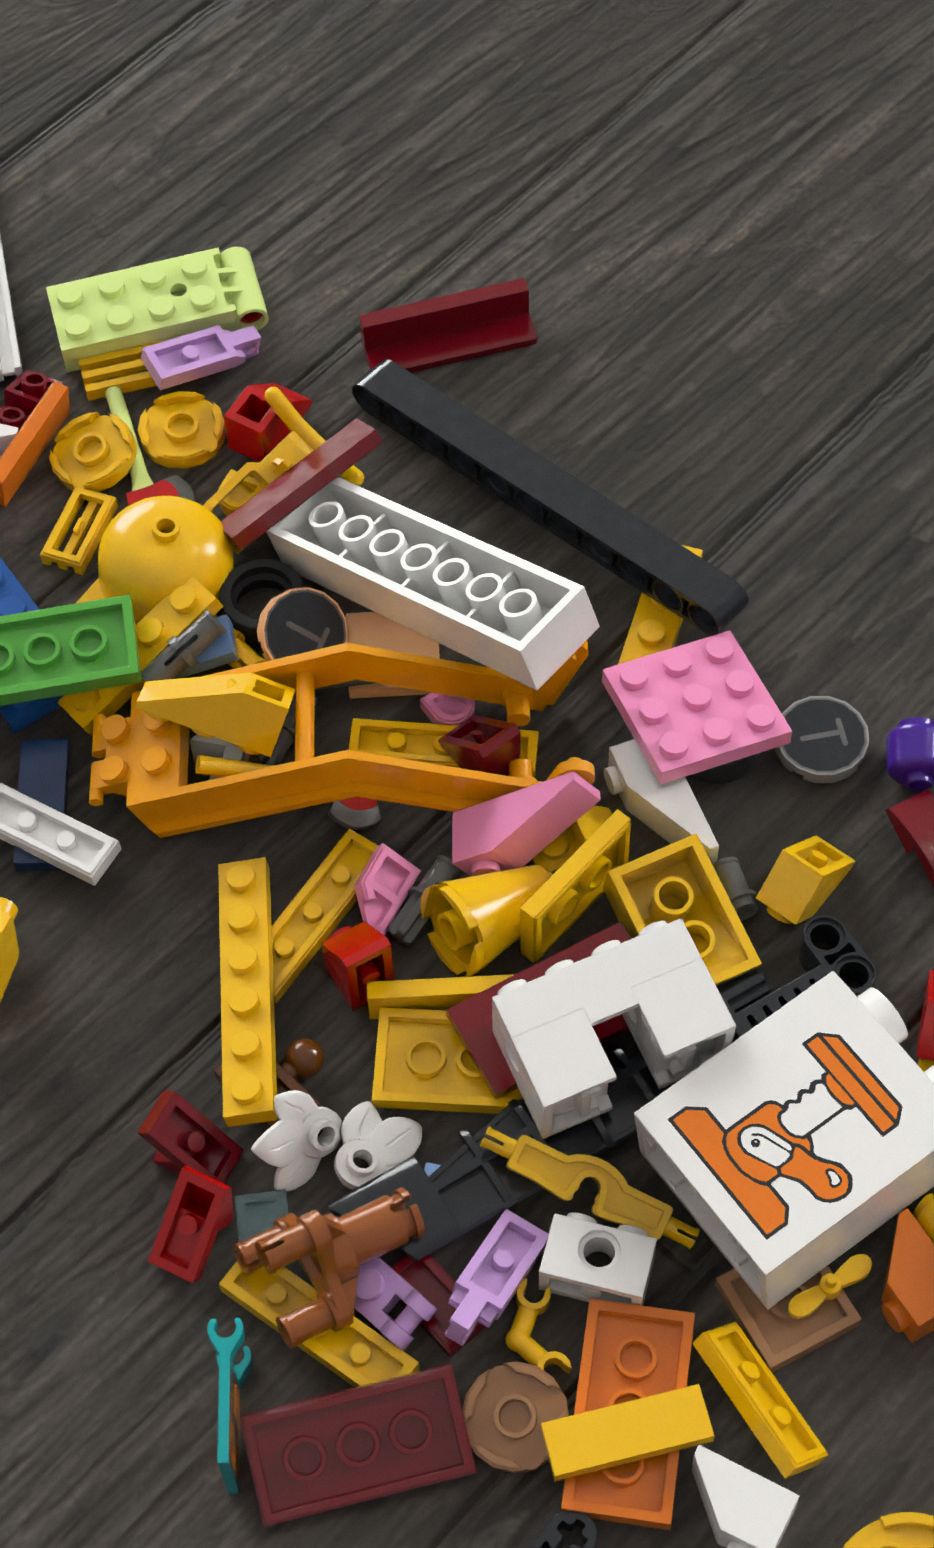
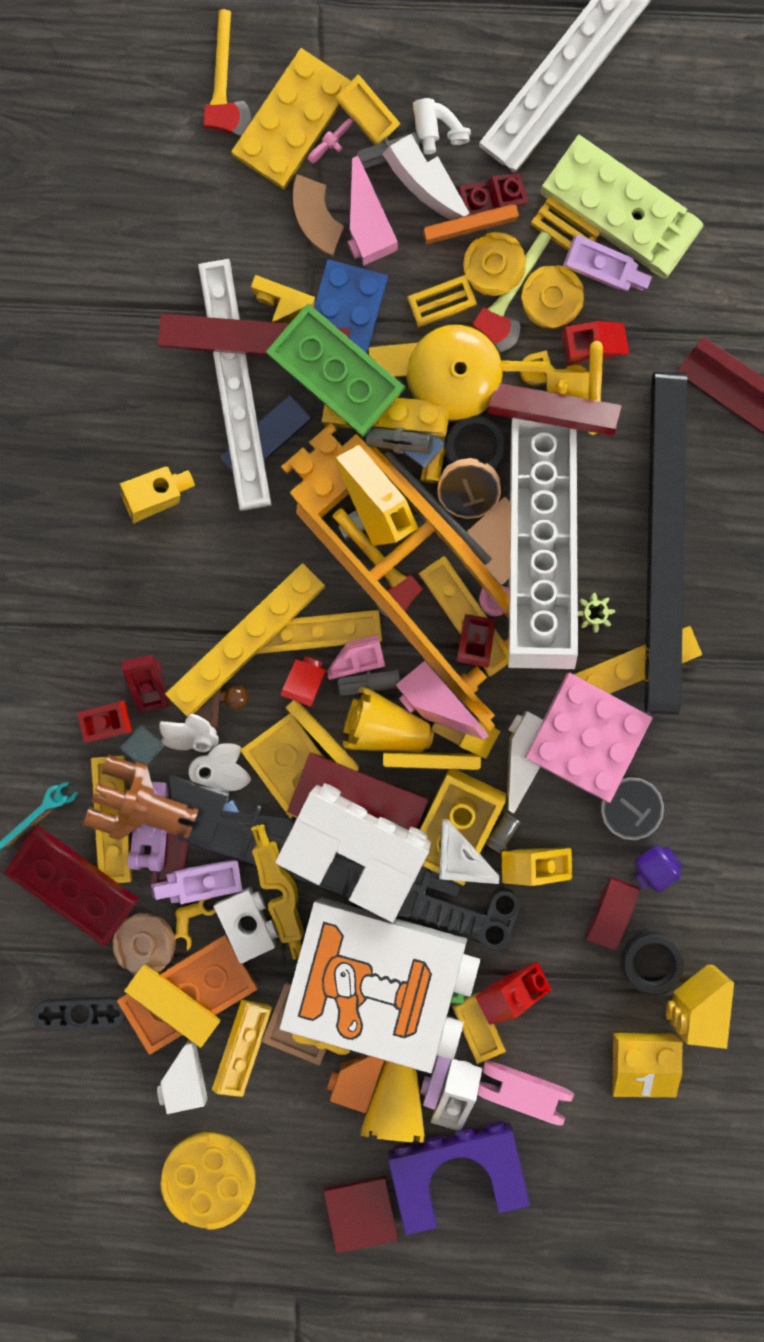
camera: 45 degrees right, 30 degrees up
none -> white tile [439,819,499,884]

